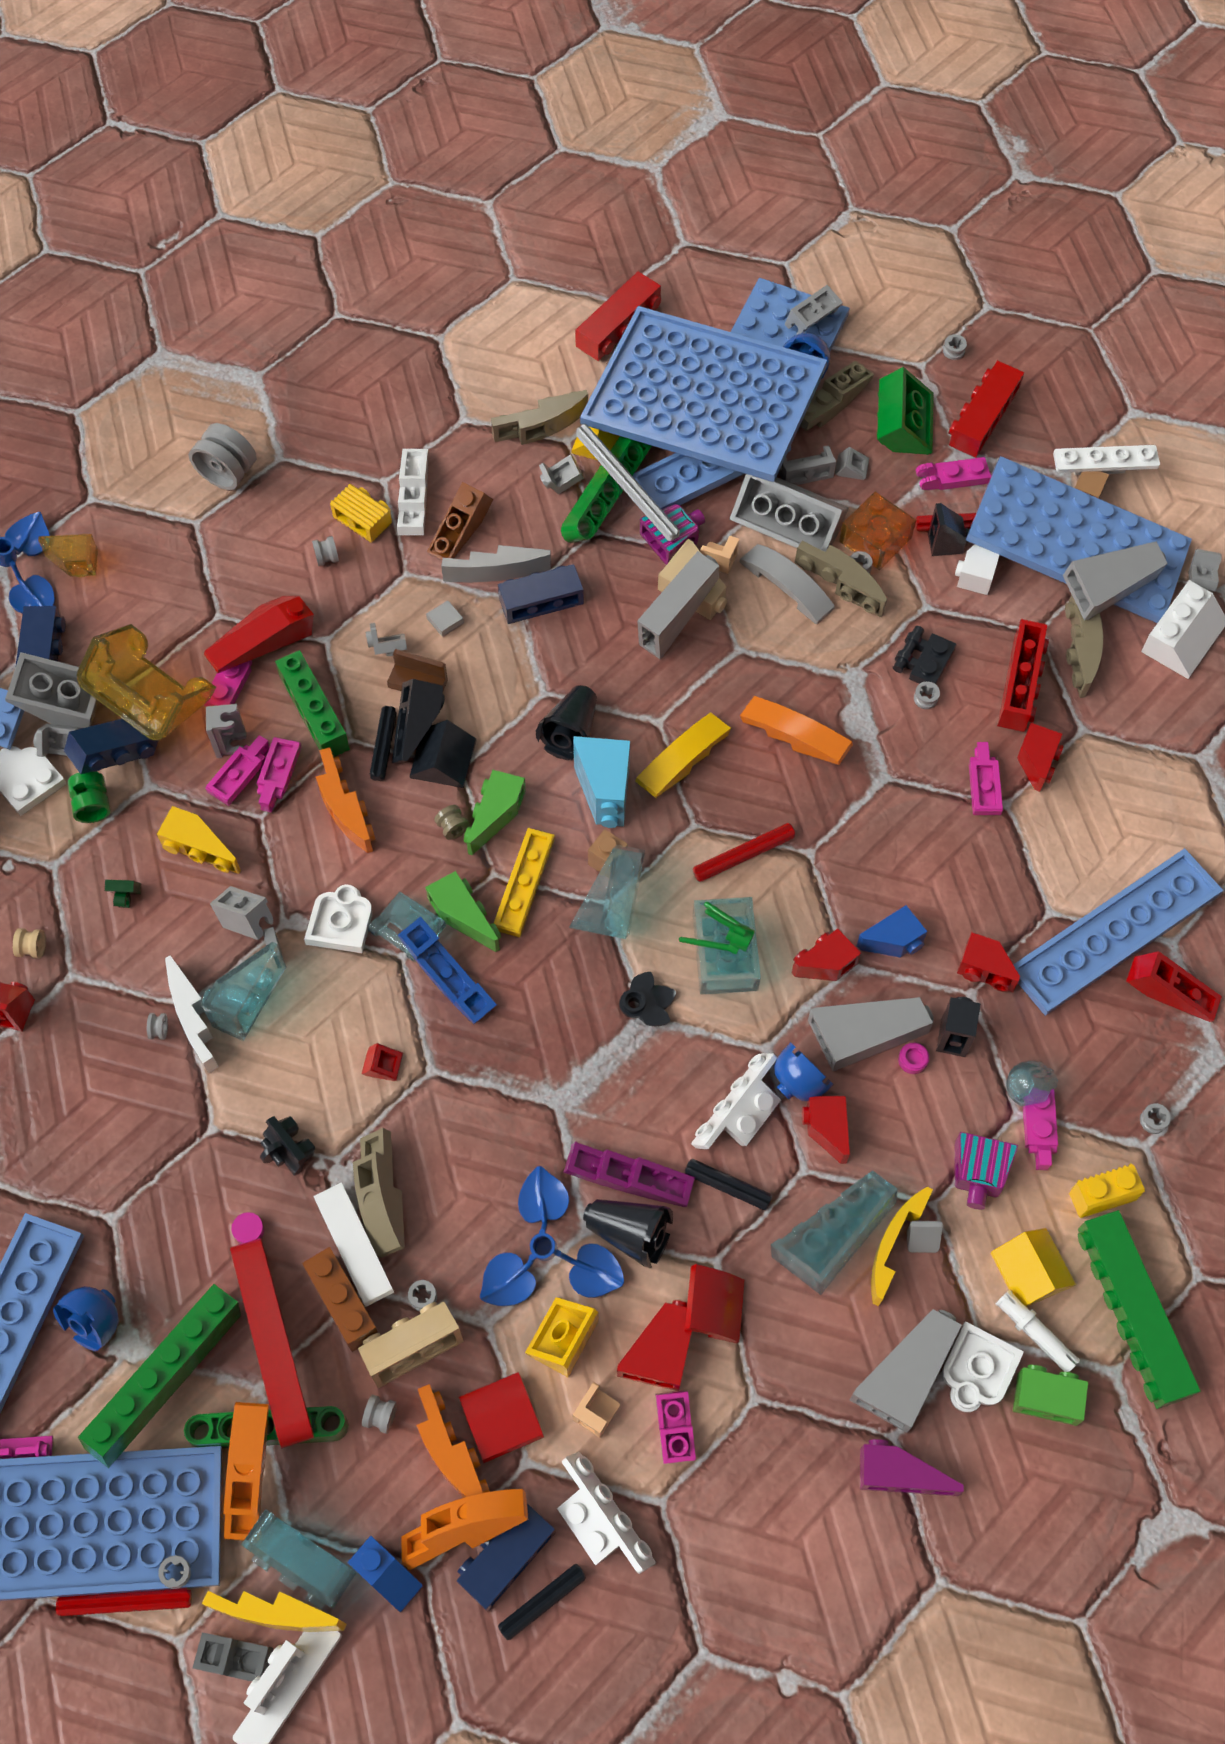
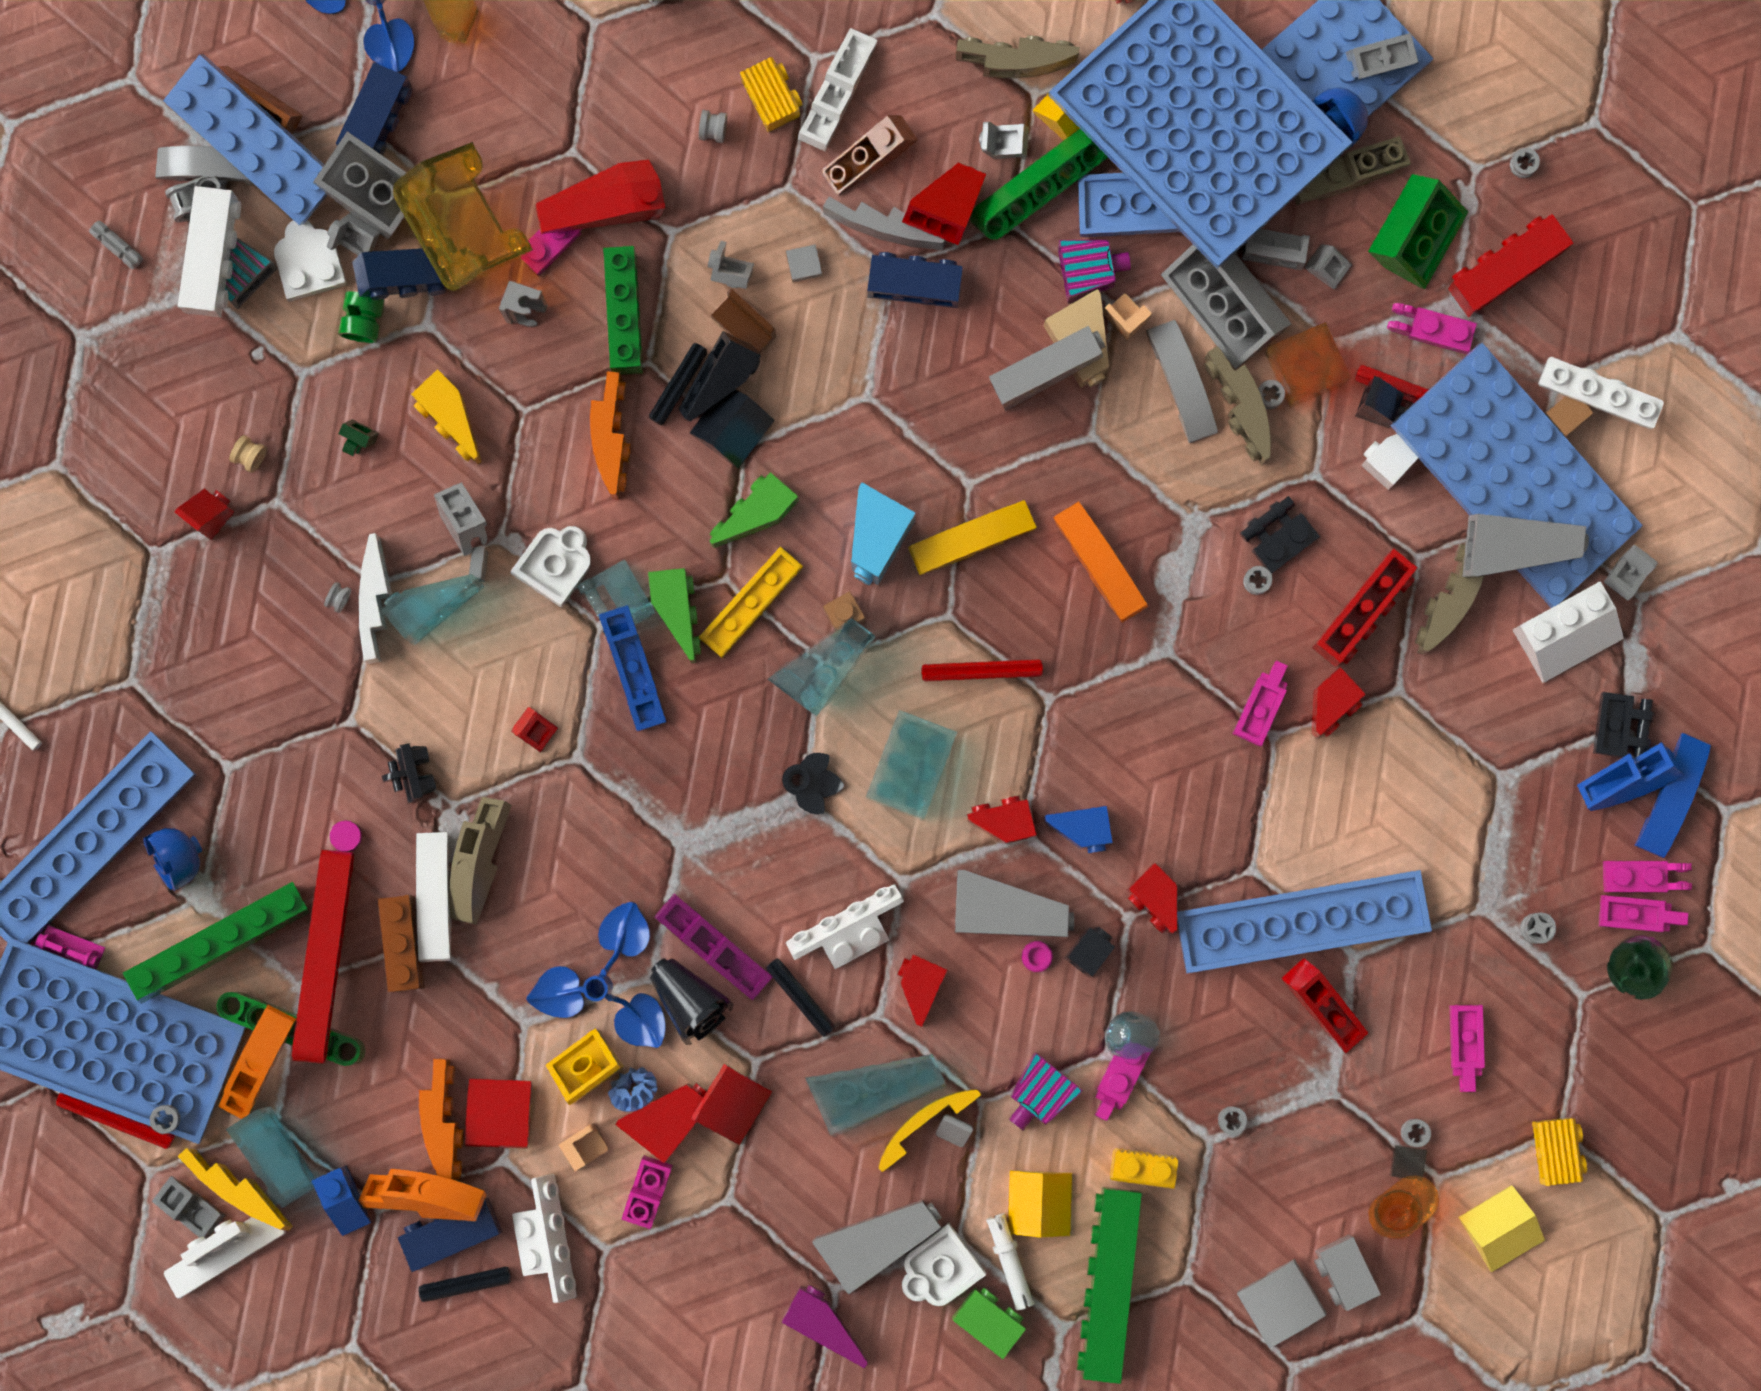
camera: 25 degrees right, 20 degrees up
dark pink hinge [205,735,270,806] -> none
dark pink hinge [257,737,302,813] -> none
tan slope [358,1302,464,1388] -> none
light grey wheel [362,1395,397,1434] -> none
light grey bush [408,1280,437,1311] -> none
dark tan wheel [434,805,470,840] -> none
black cone [535,685,597,760] -> none
light grey axle [576,424,680,542] -> none
green plant [679,902,755,955] -> none
blue cylinder [774,1042,834,1101] -> none
none -> medium blue gear [608,1067,657,1112]
none -> red slope [902,162,986,245]

